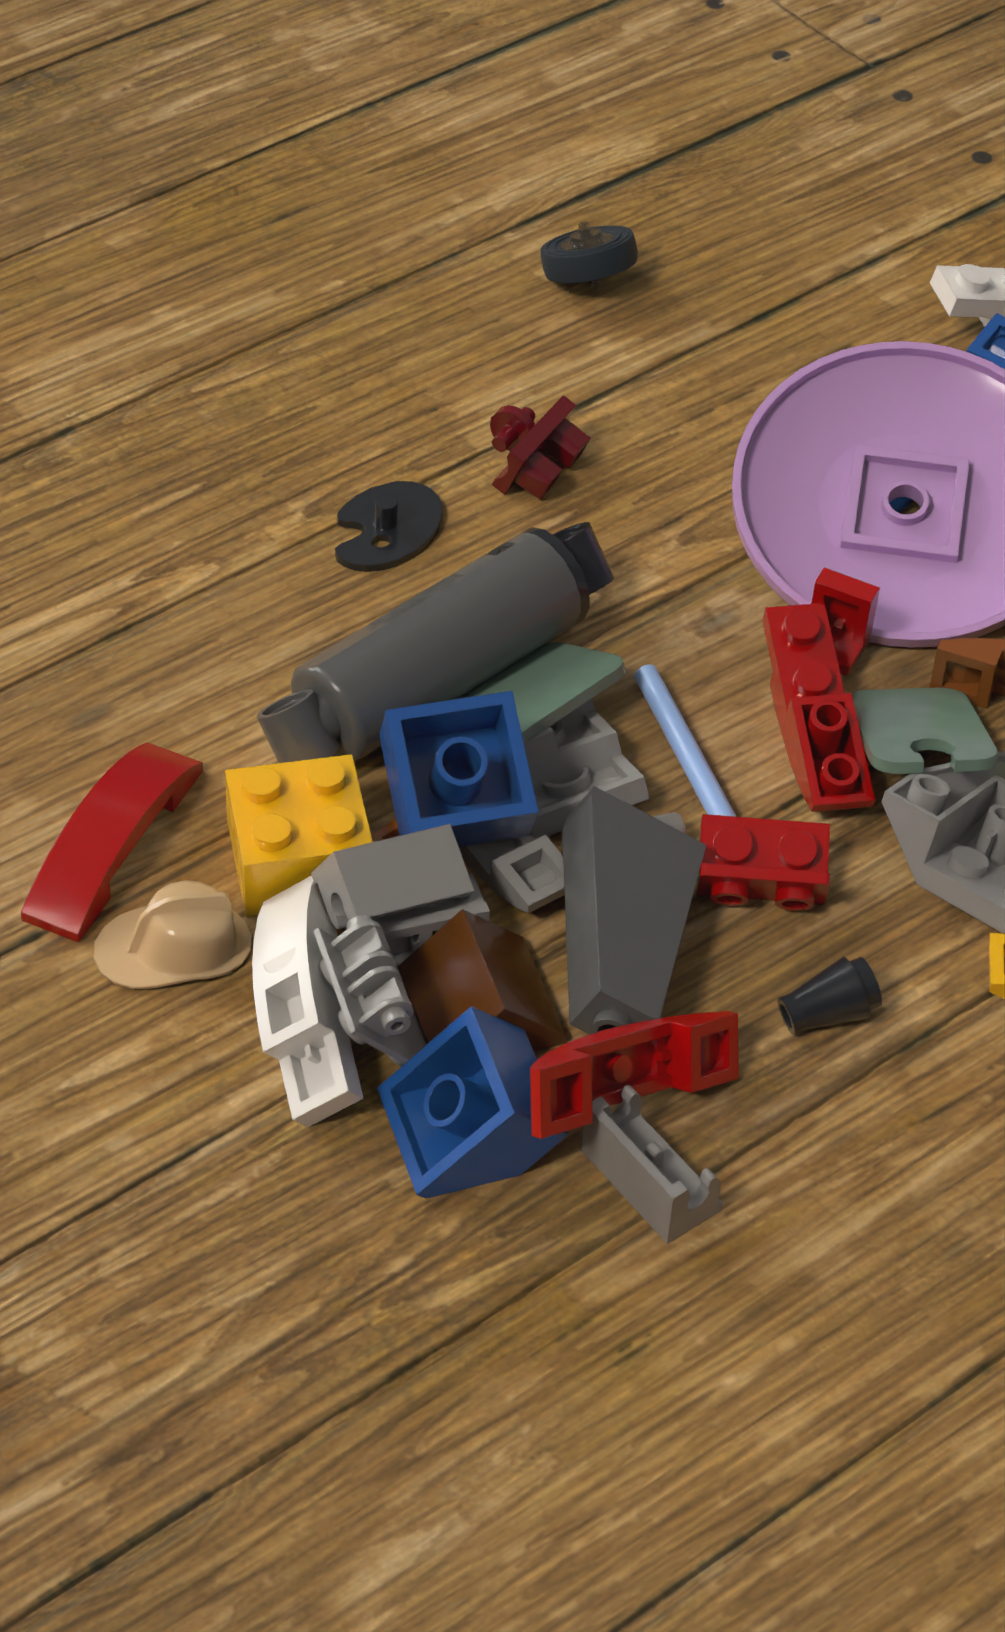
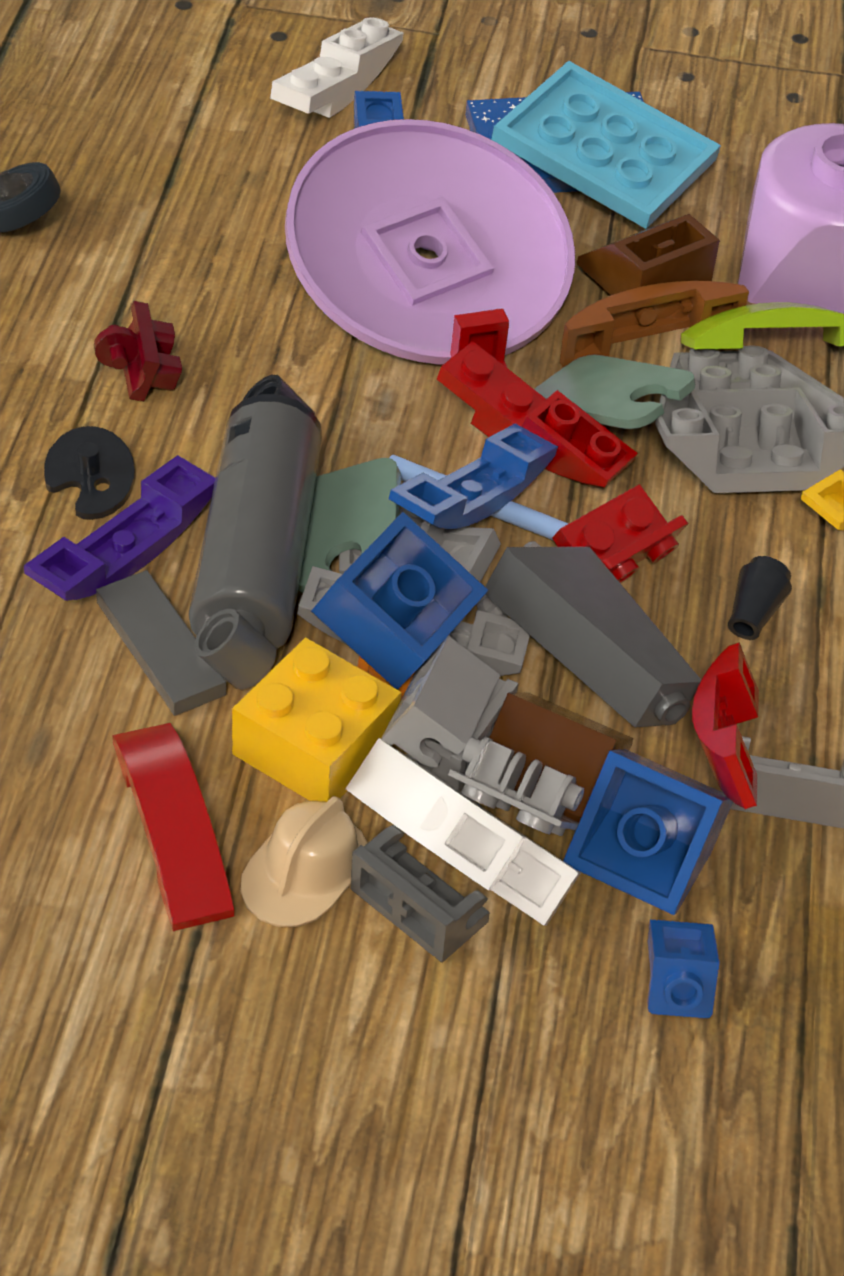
camera: 45 degrees left, 0 degrees up
none -> dark purple slope [24,455,216,601]
none -> dark grey tile [96,570,226,716]
none -> dark grey hinge [350,825,490,963]
none -> blue slope [389,423,558,529]
none -> blue bracket [647,919,720,1018]

